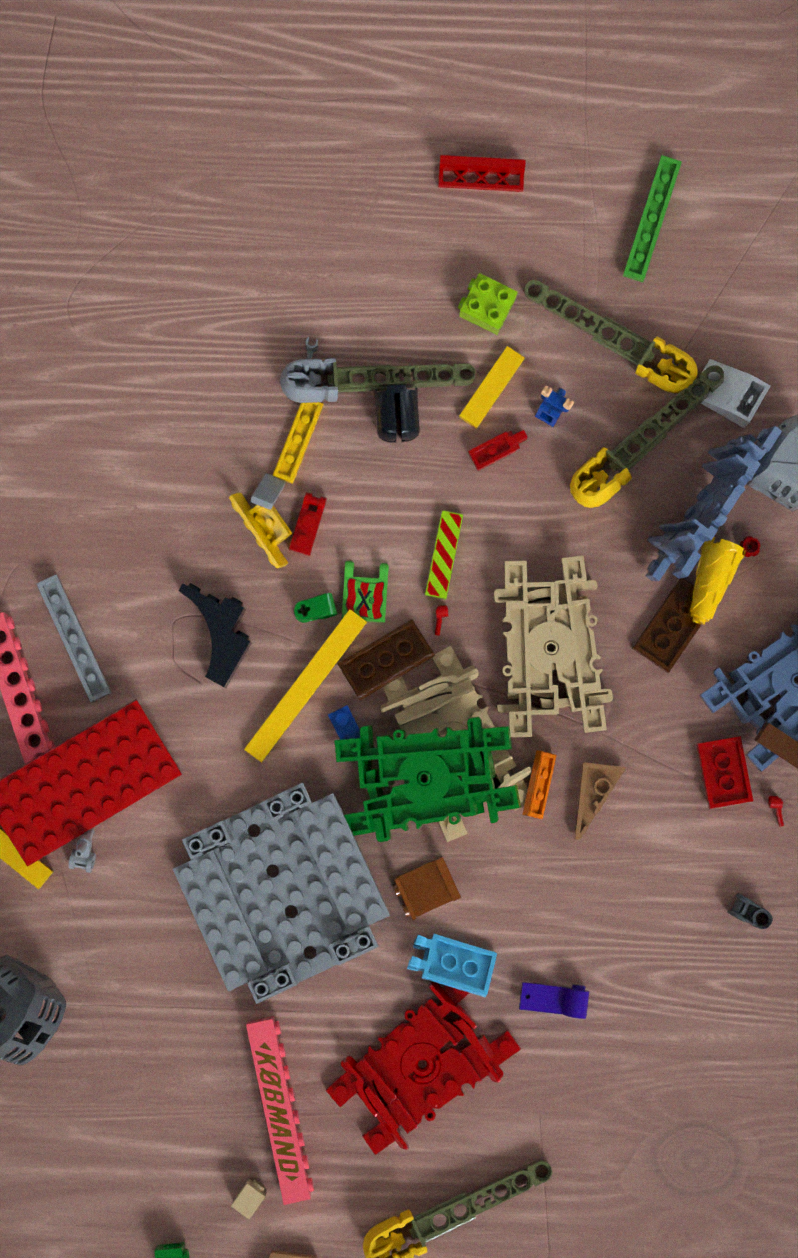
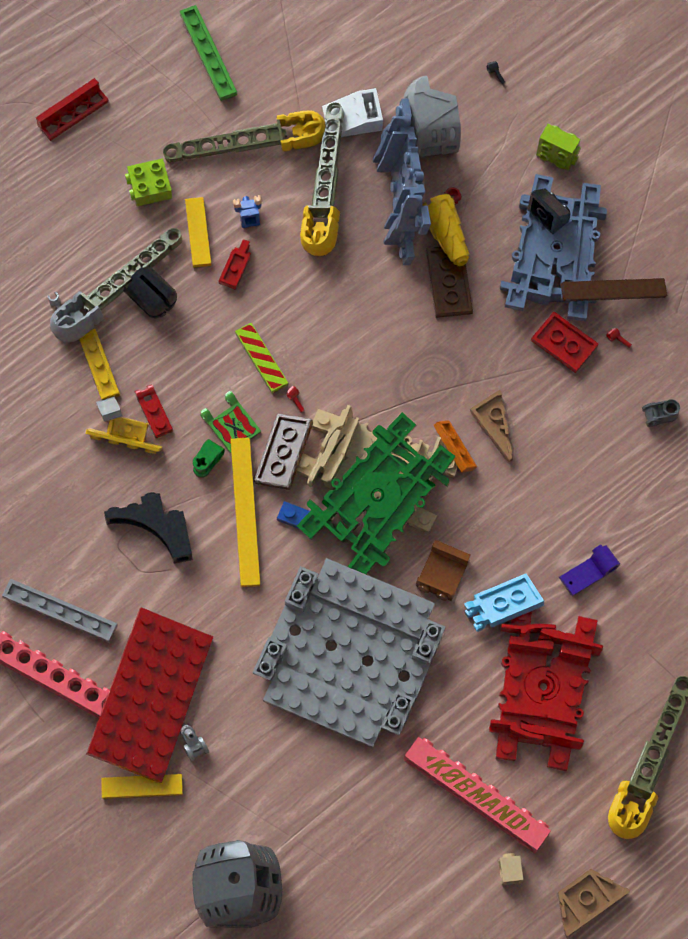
camera: 40 degrees left, 15 degrees down
tan piece [493,556,613,737] -> none

